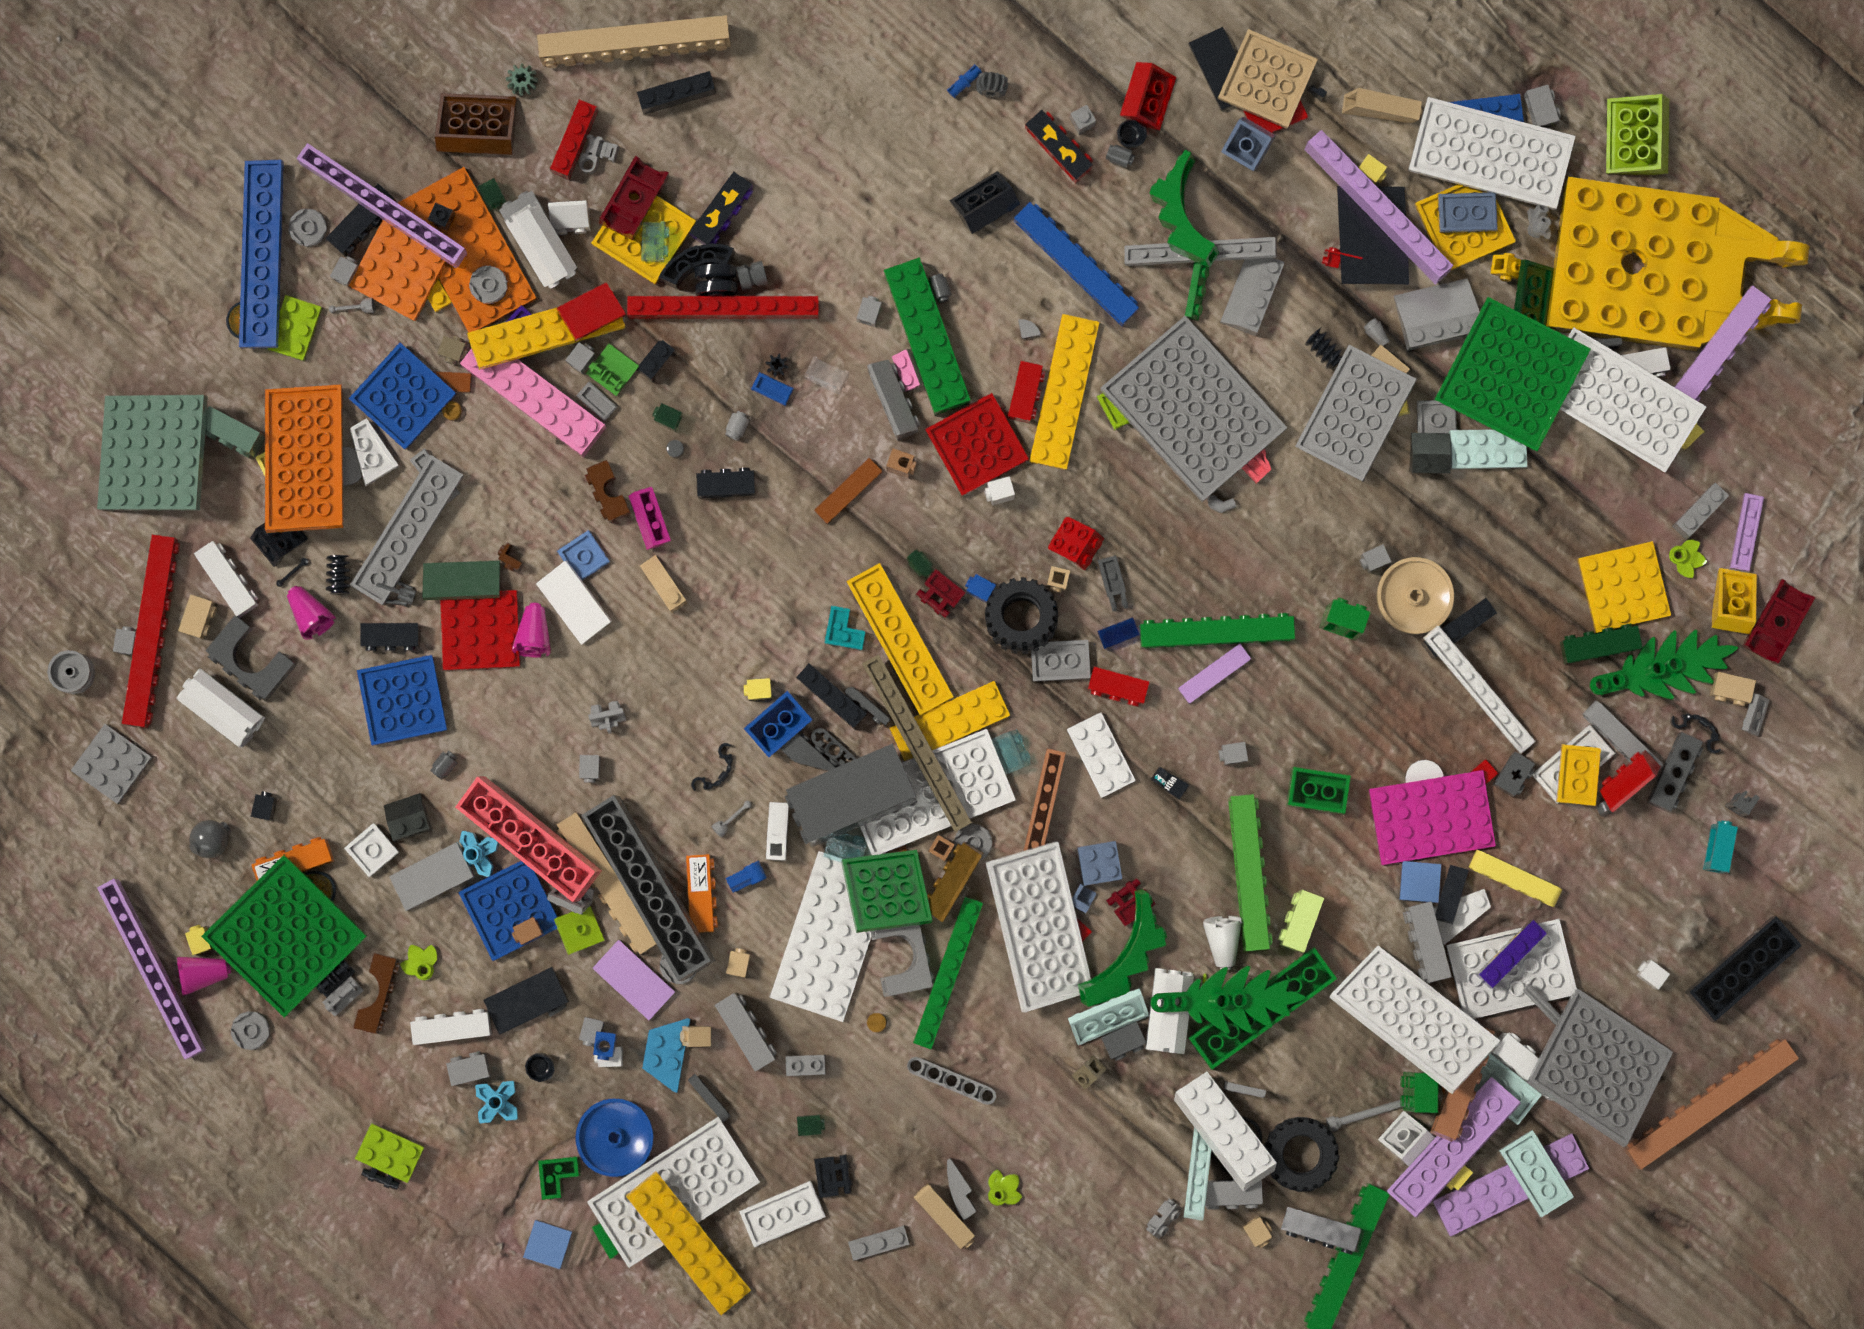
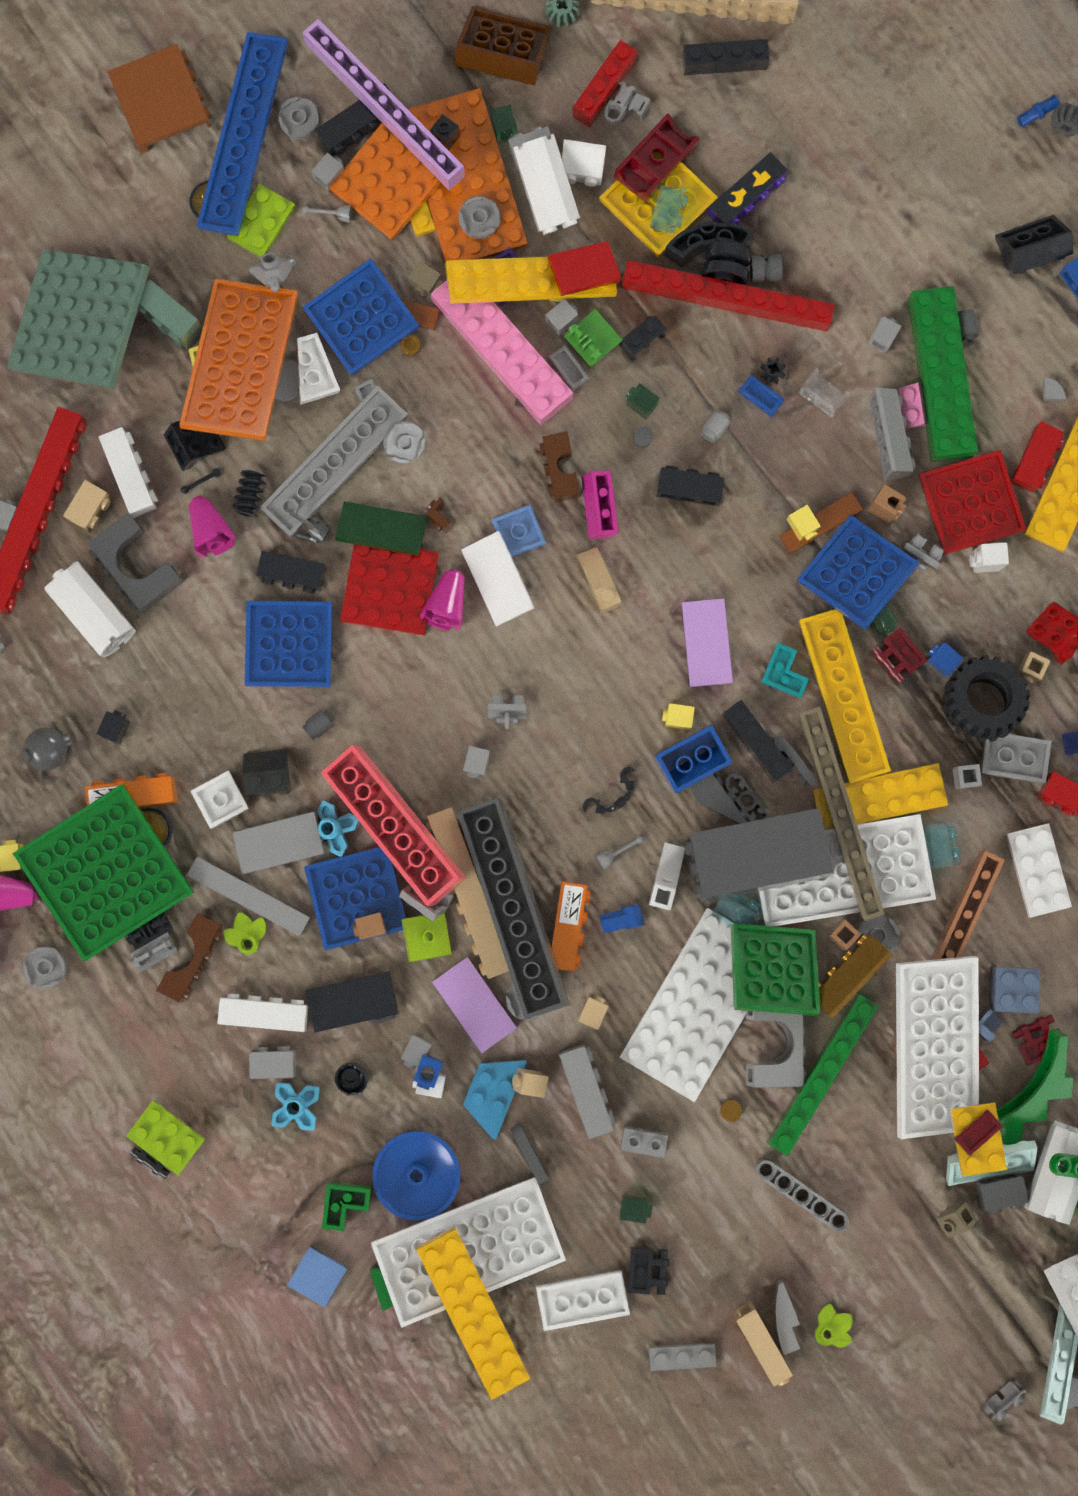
camera: 15 degrees right, 0 degrees up
none -> dark orange panel [107,44,212,154]
none -> light grey tile [186,857,311,937]
none -> light grey rock [249,253,296,292]
none -> light grey tile [383,421,425,464]
none -> lavender tile [681,599,733,688]
none -> light yellow brick [786,505,821,541]
none -> blue plate [797,515,919,630]
none -> light grey hips [904,533,944,571]
none -> yellow plate [950,1102,1007,1176]
none -> light grey brick [952,764,982,790]
none -> dark red tile [953,1109,1003,1156]

